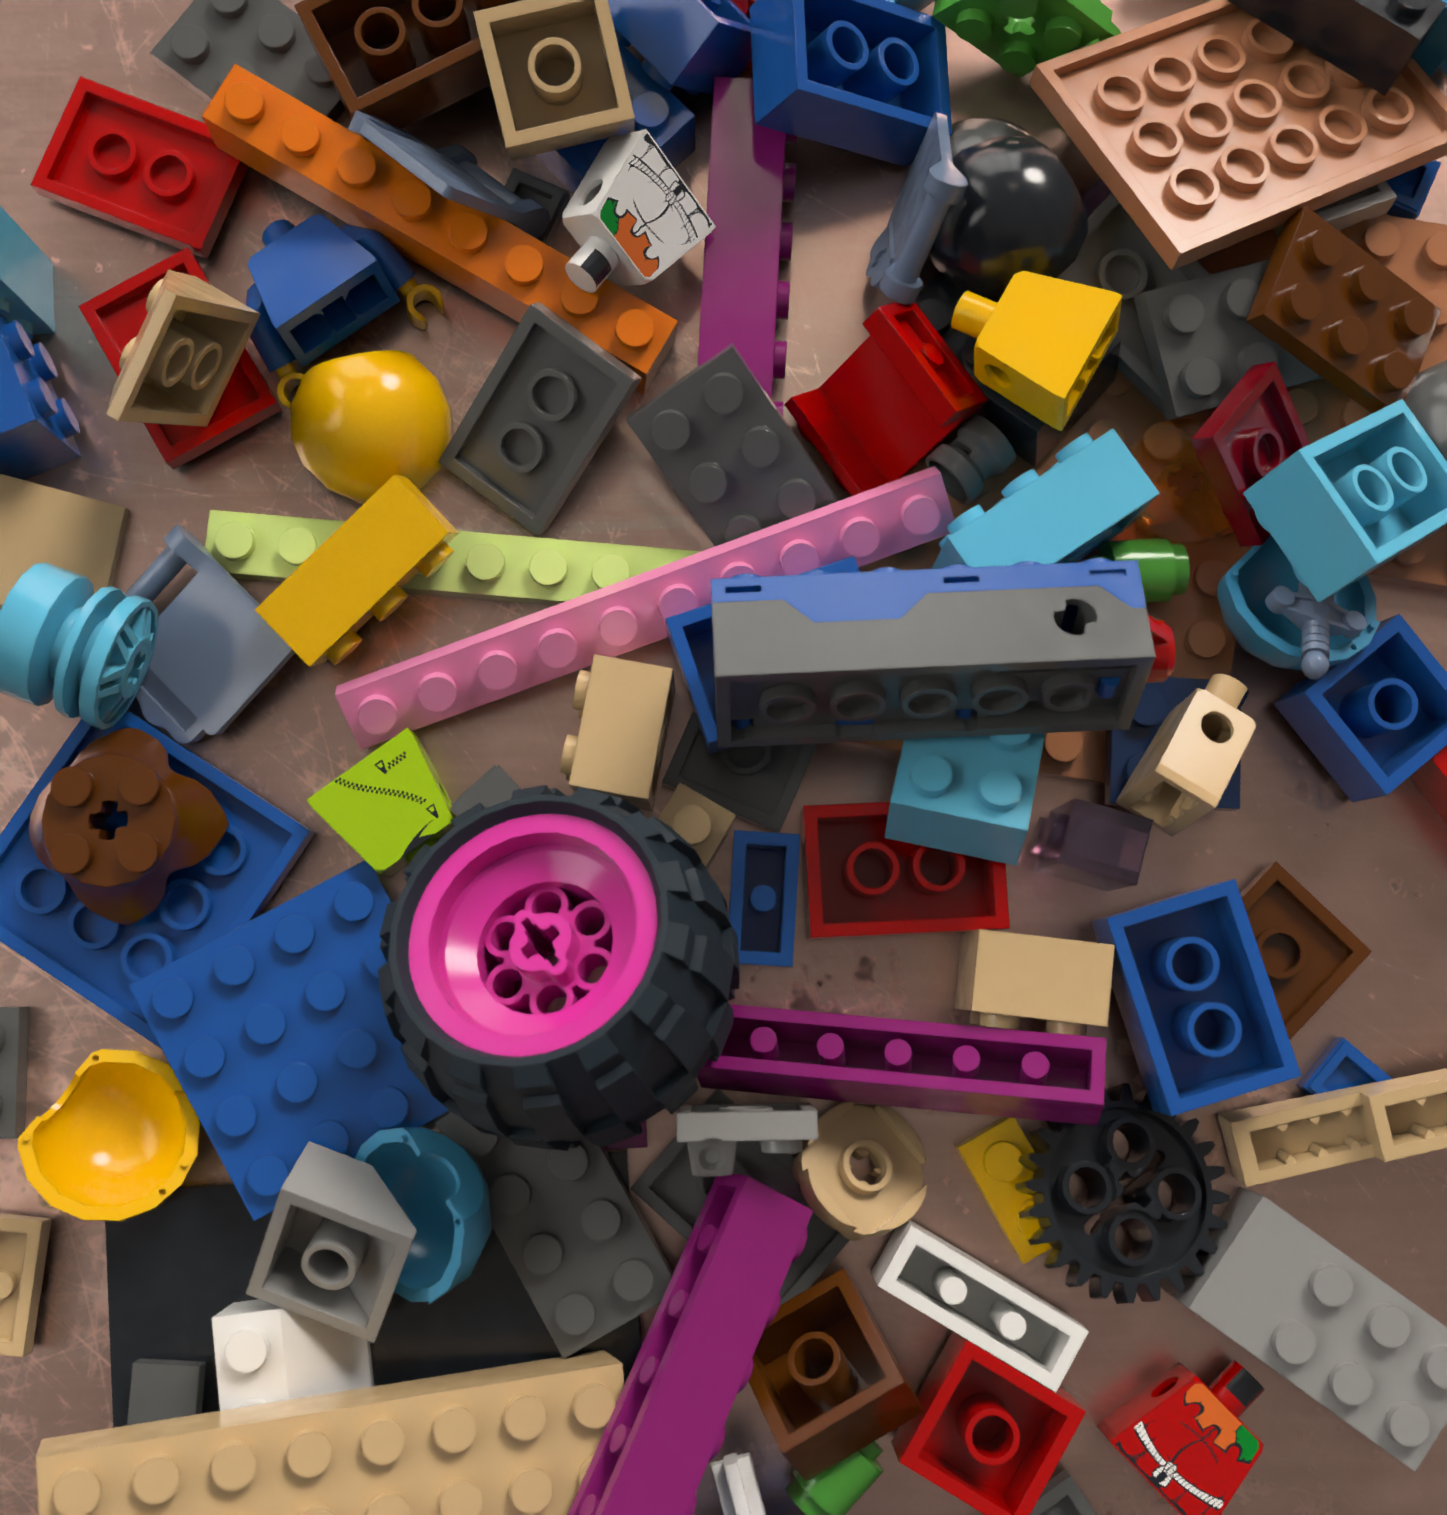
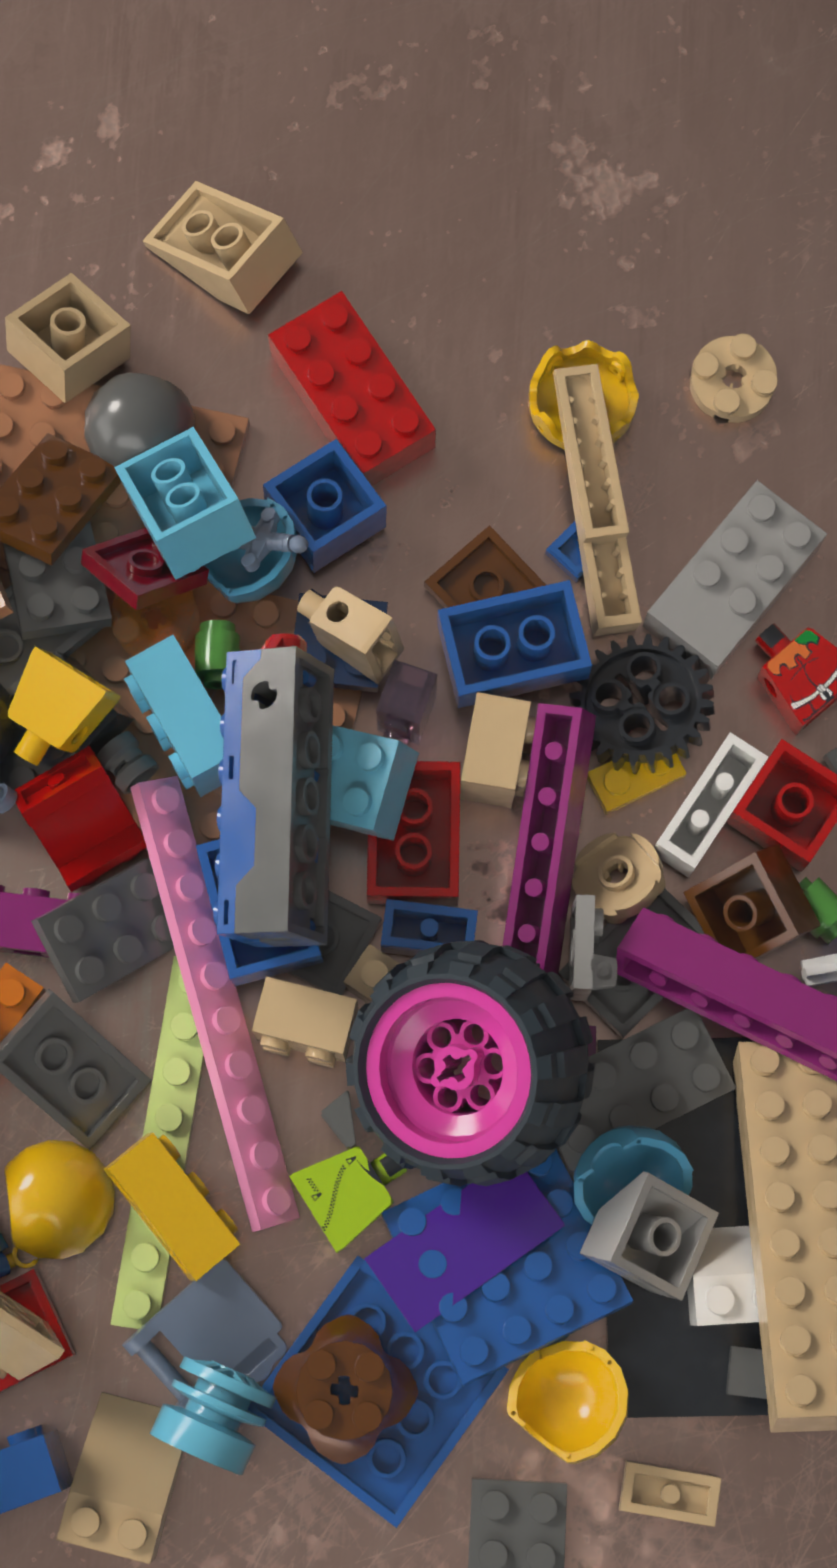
camera: 85 degrees left, 5 degrees down
none -> dark purple sticker [364,1172,565,1332]

